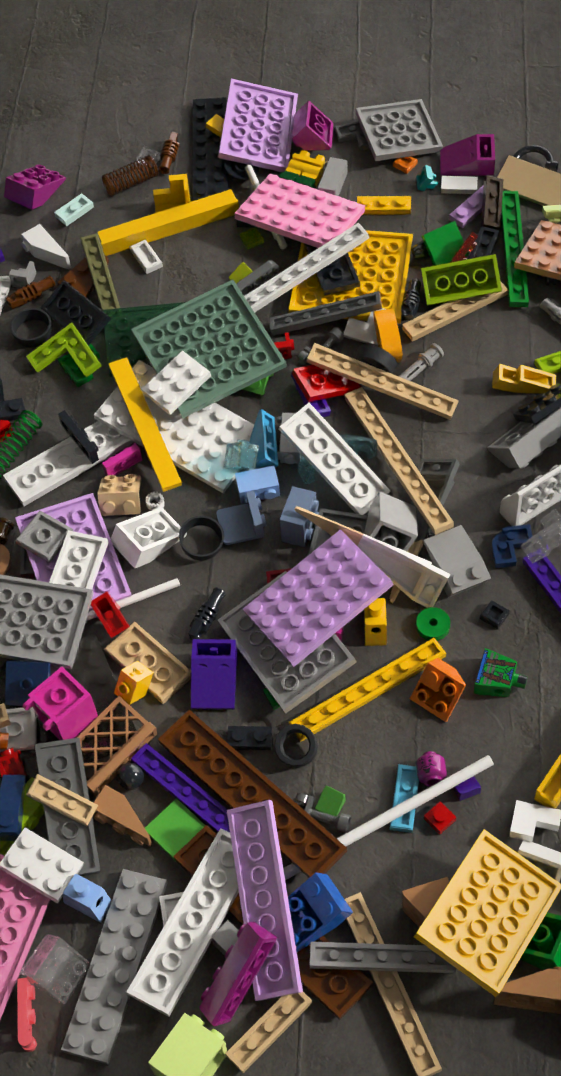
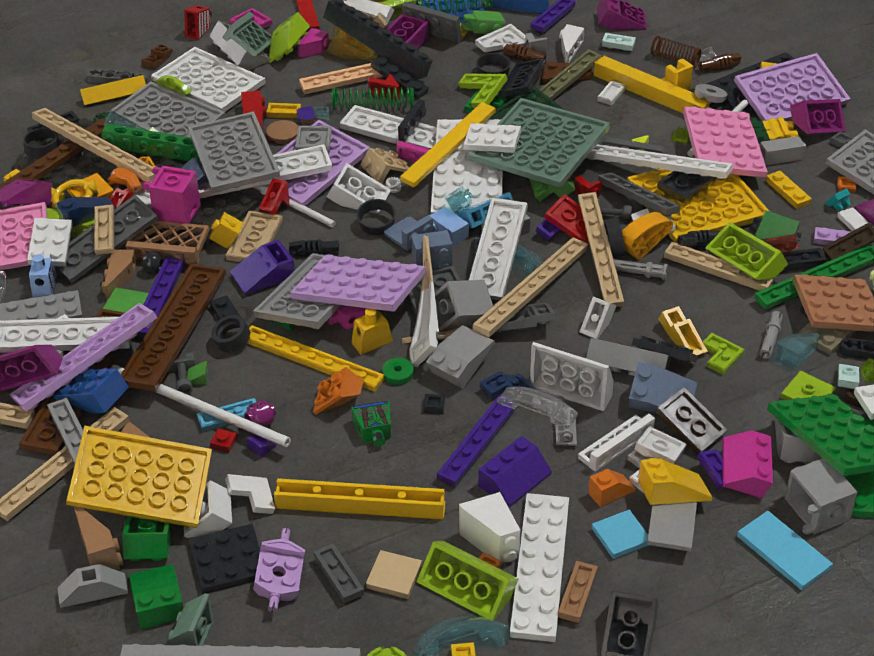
camera: 55 degrees right, 15 degrees down
none -> white slope [579,297,616,339]
none -> light grey tile [694,84,727,103]

